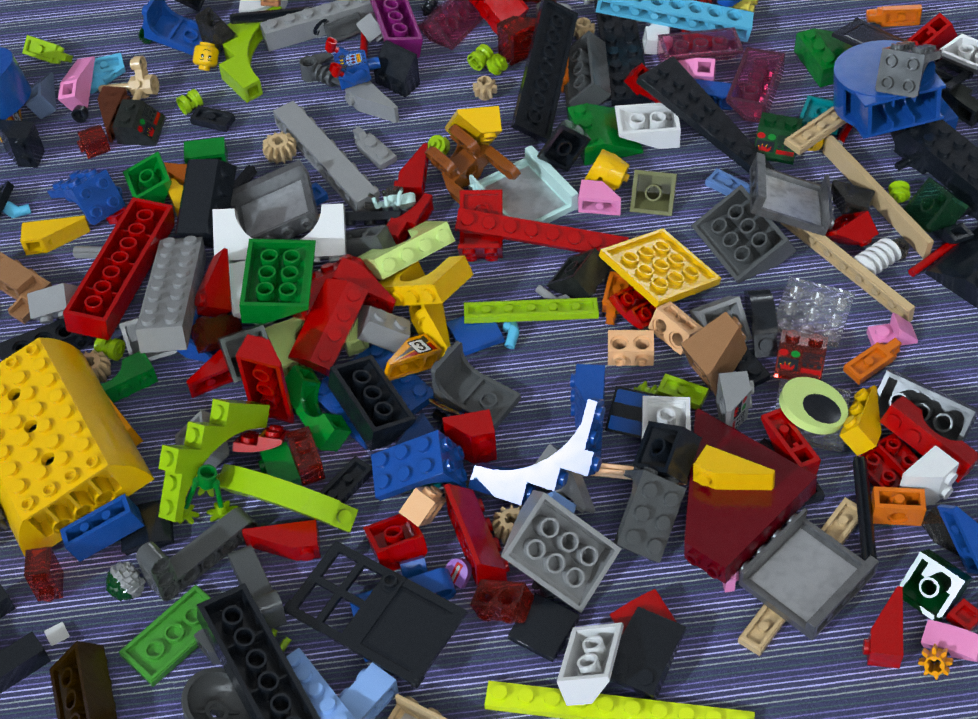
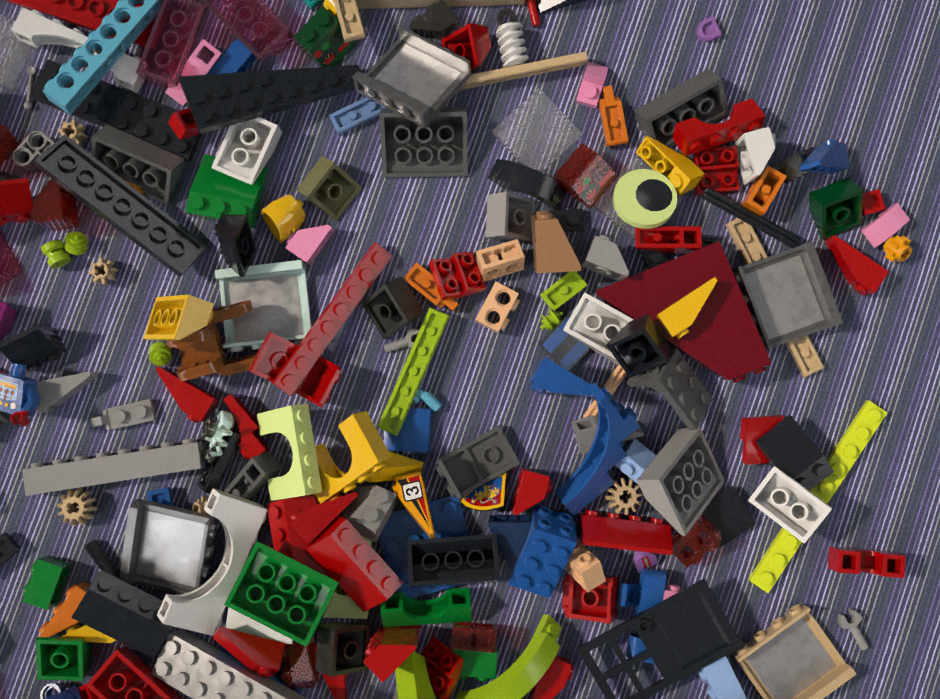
camera: 70 degrees left, 35 degrees up
black plate [319,456,373,503] -> none
yellow plate [599,228,722,308] -> none

